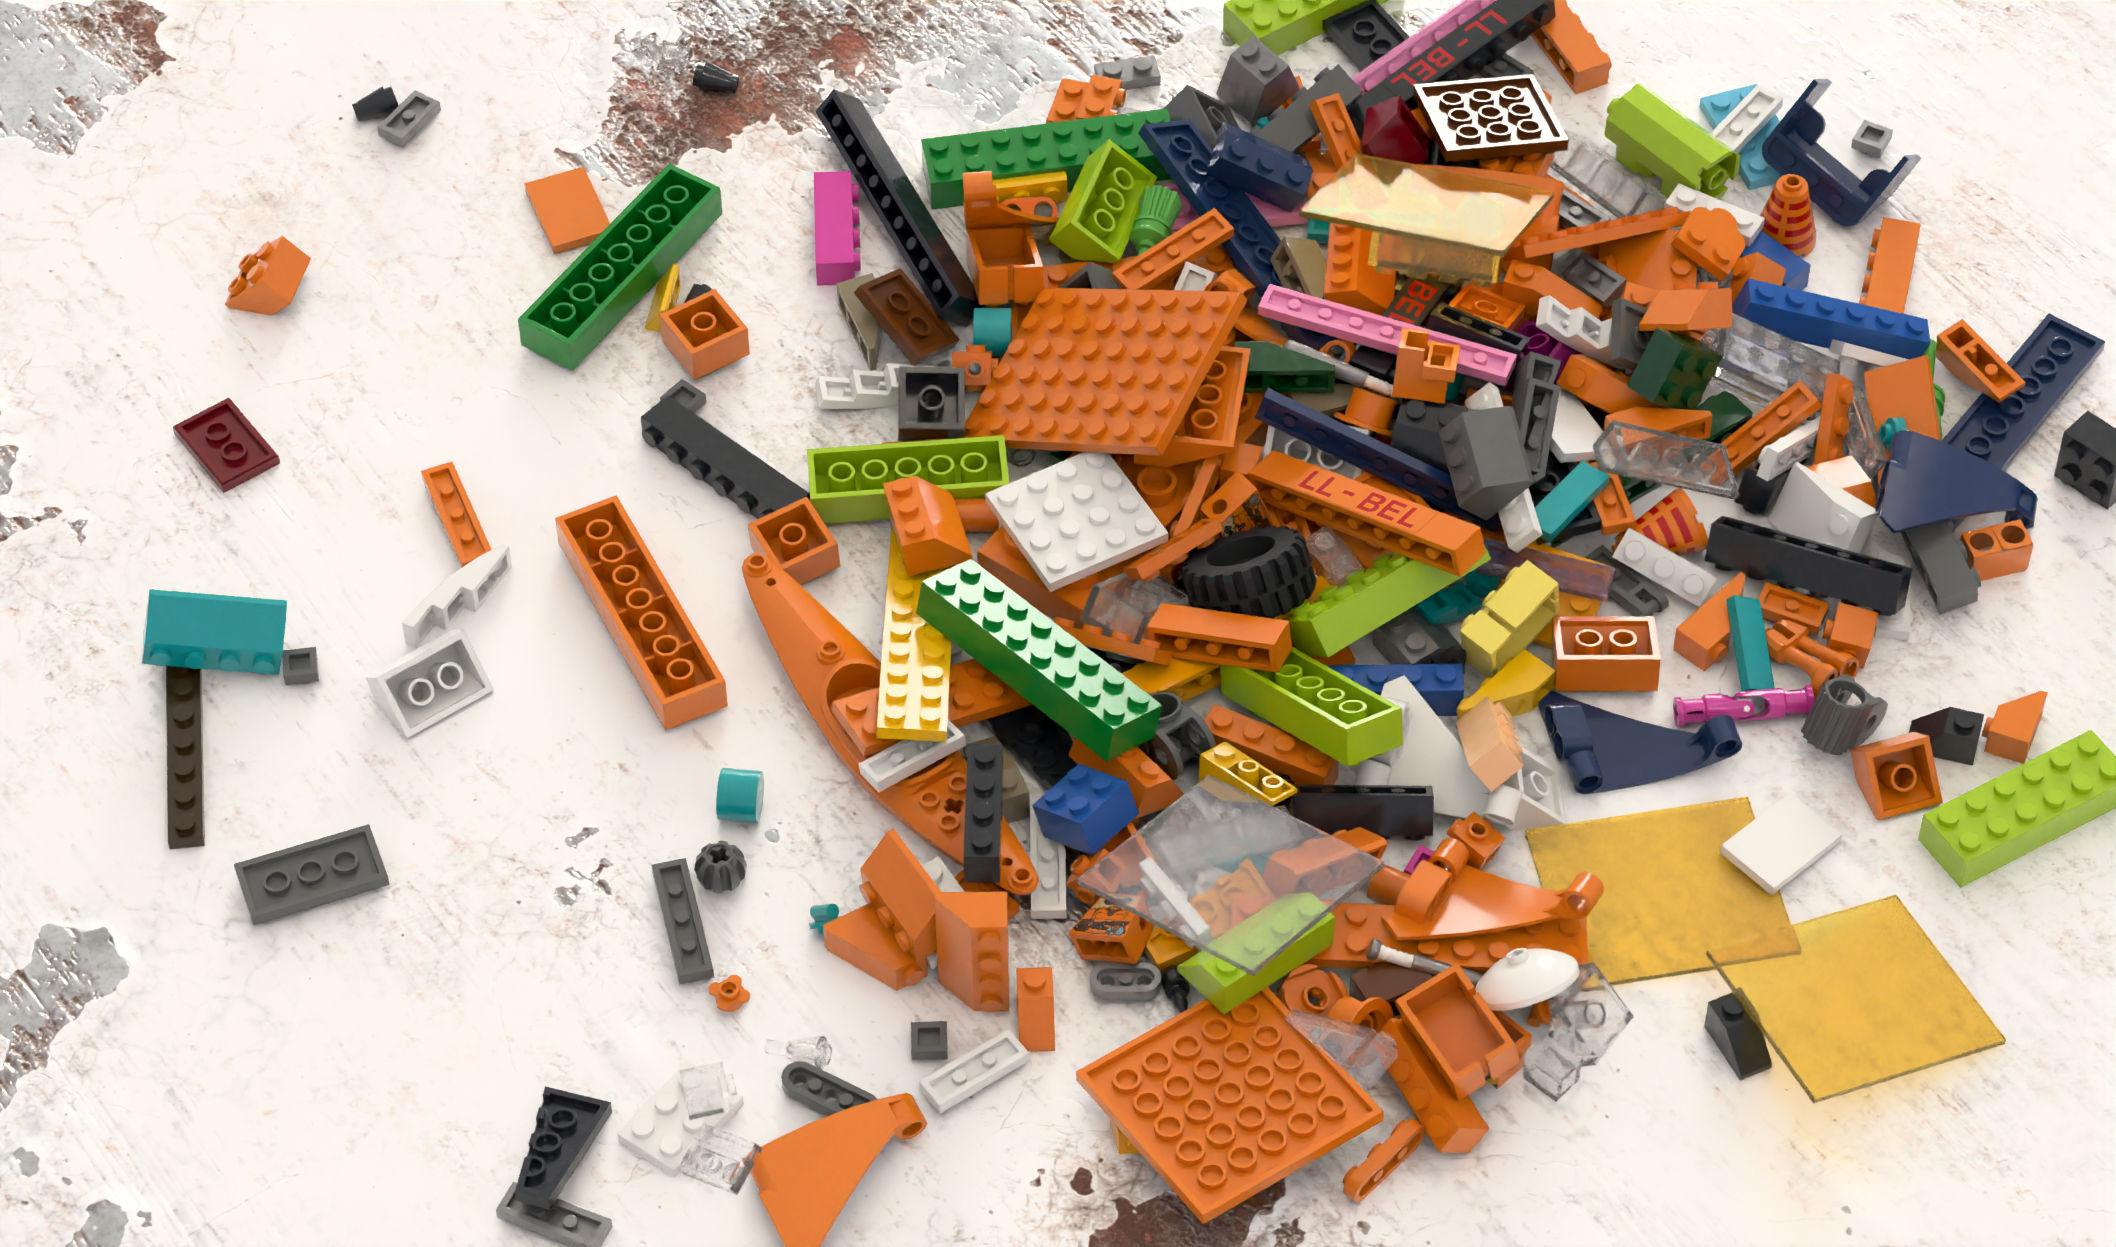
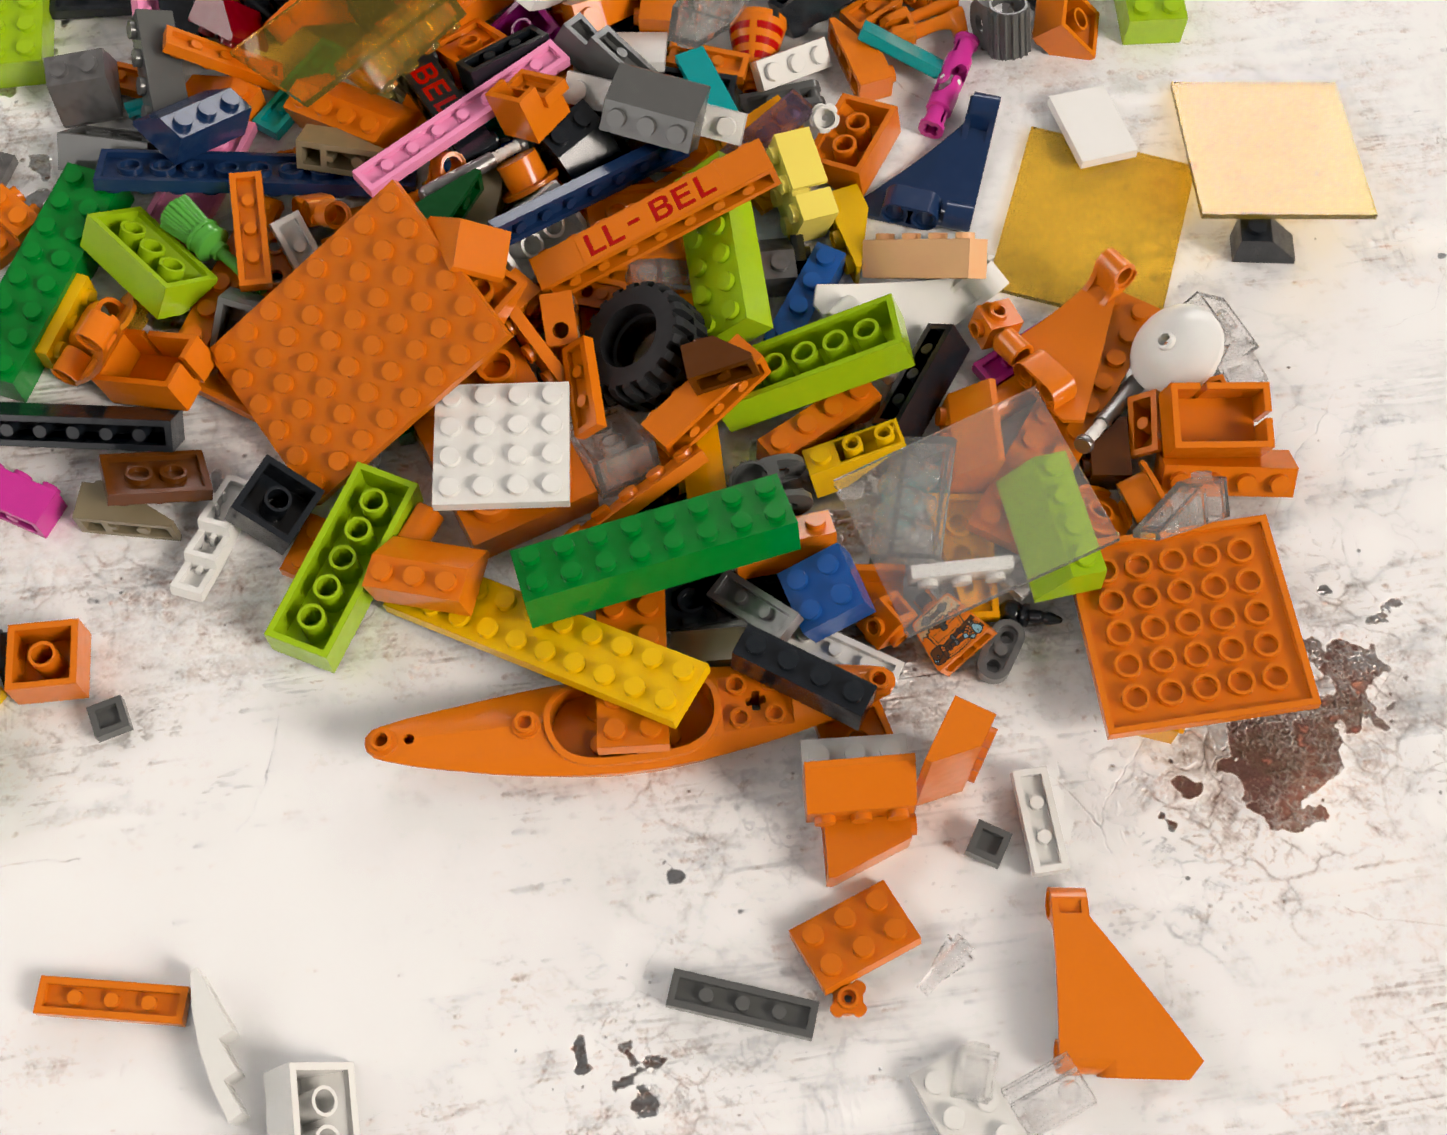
camera: 65 degrees left, 15 degrees up
orange brick [555,495,728,731] -> none
black brick [641,395,810,519] -> none
dark grey piece [694,841,747,894] -> none
teal piece [716,768,764,823] -> none
orange brick [748,497,841,585] -> none
dark grey plate [781,1061,877,1116] -> none
teal plate [809,903,841,934] -> none
white plate [859,719,966,792] -> none
orange brick [952,345,998,391] -> none
teal piece [973,308,1012,356] -> none
orange slope [1016,967,1055,1052] -> none
orange plate [1343,1118,1426,1203] -> none
none -> orange slope [427,216,512,283]
none -> reddish brown slope [680,335,761,396]
none -> flat silver plate [706,570,804,642]
none -> orange plate [788,880,921,996]
none -> white plate [809,103,840,134]

